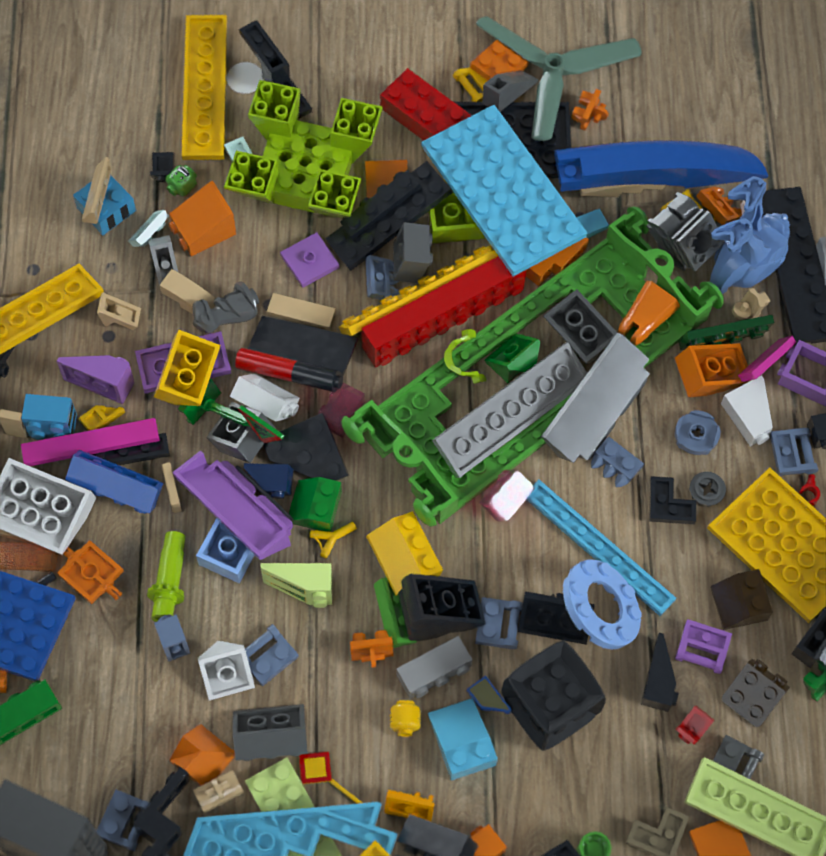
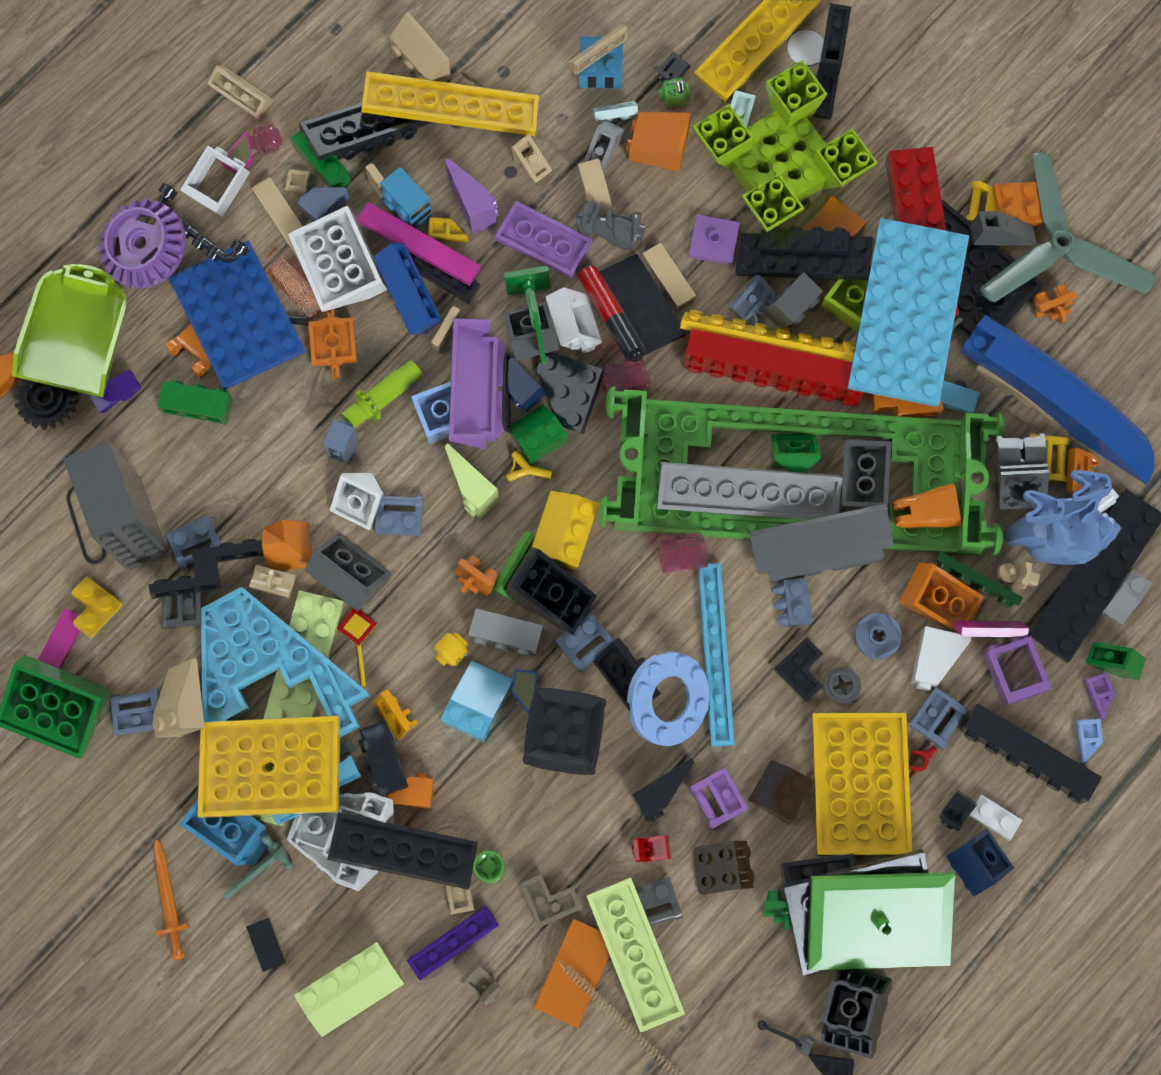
camera: 45 degrees right, 10 degrees up
yellow slope [154,330,221,406] -> none
lime helmet [444,329,487,384] -> none

